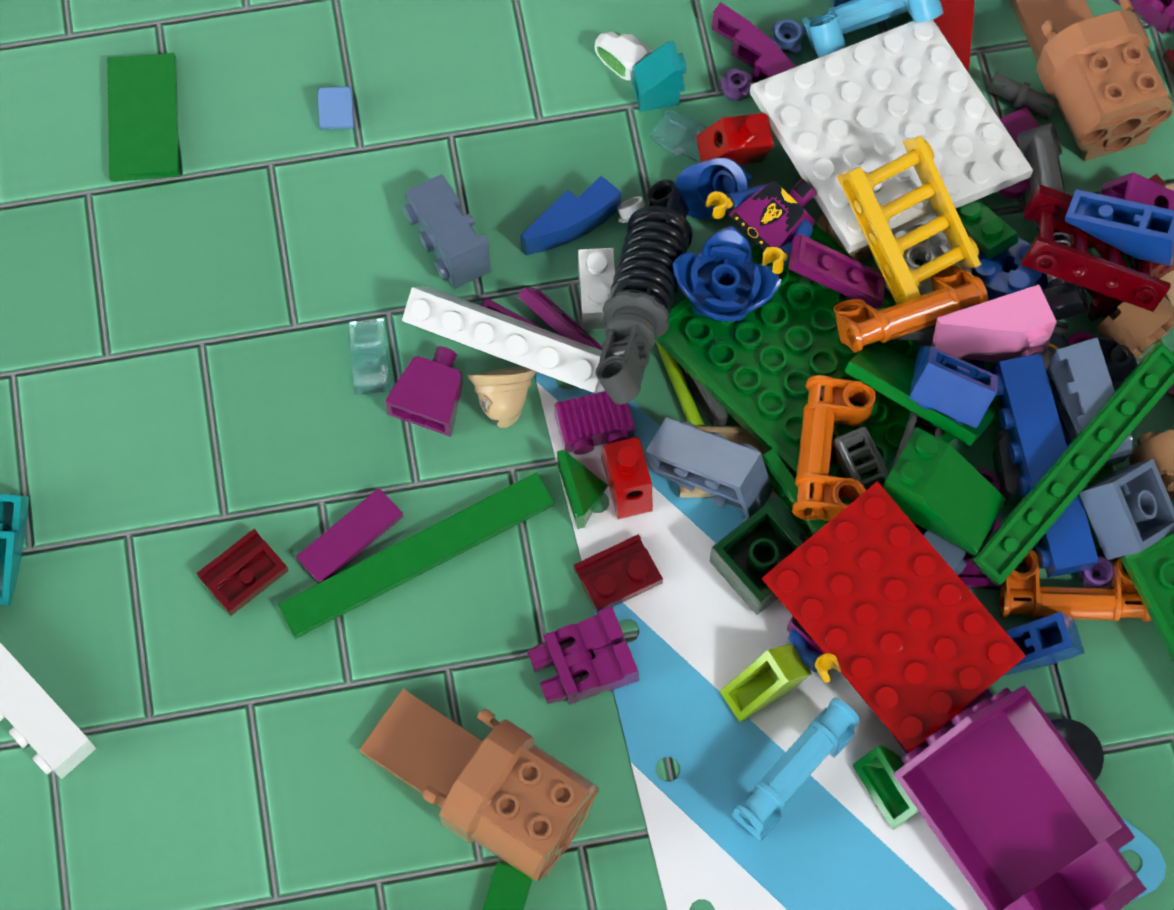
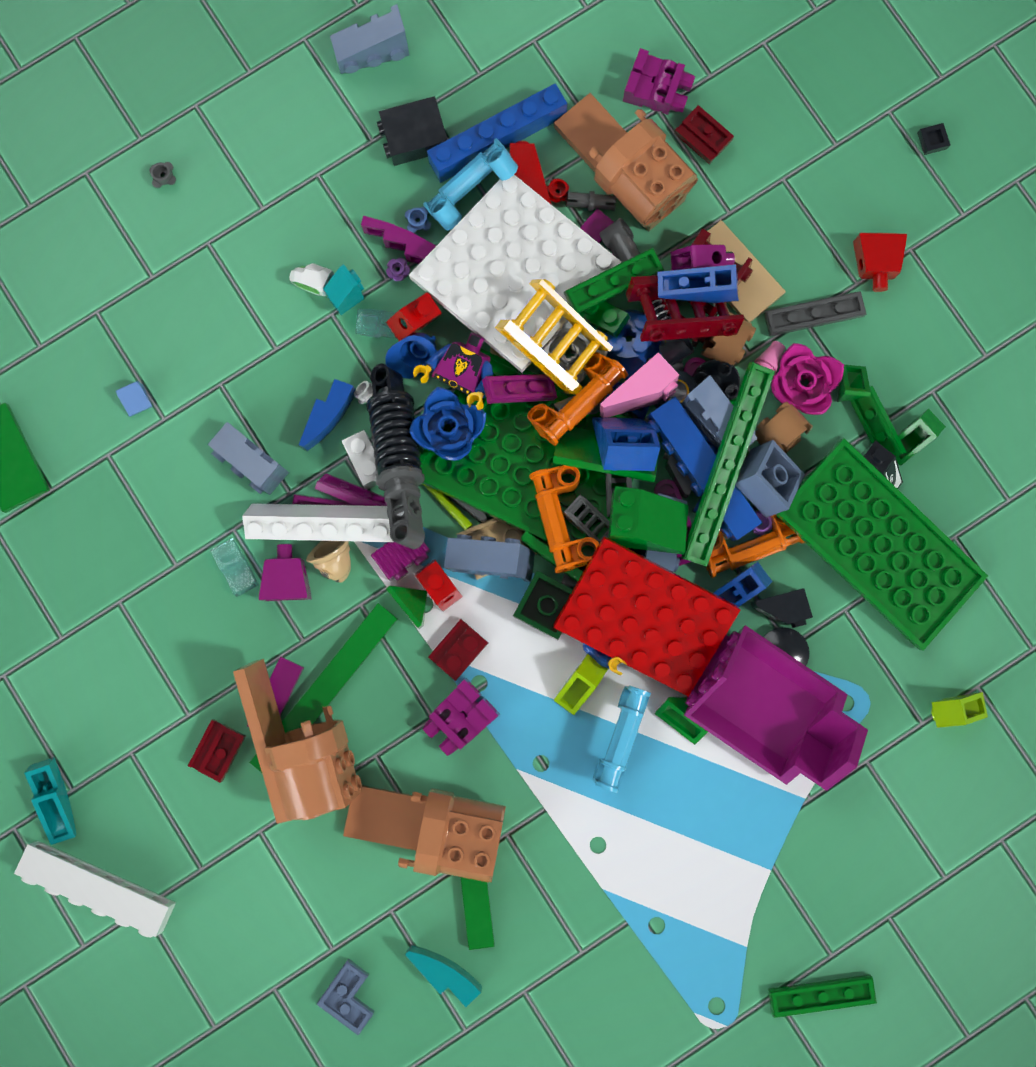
camera: 20 degrees left, 15 degrees up
none -> nougat piece [233,659,362,824]
none -> red plate [547,179,569,203]
none -> green tile [564,248,664,314]
none -> black slope [751,588,813,628]

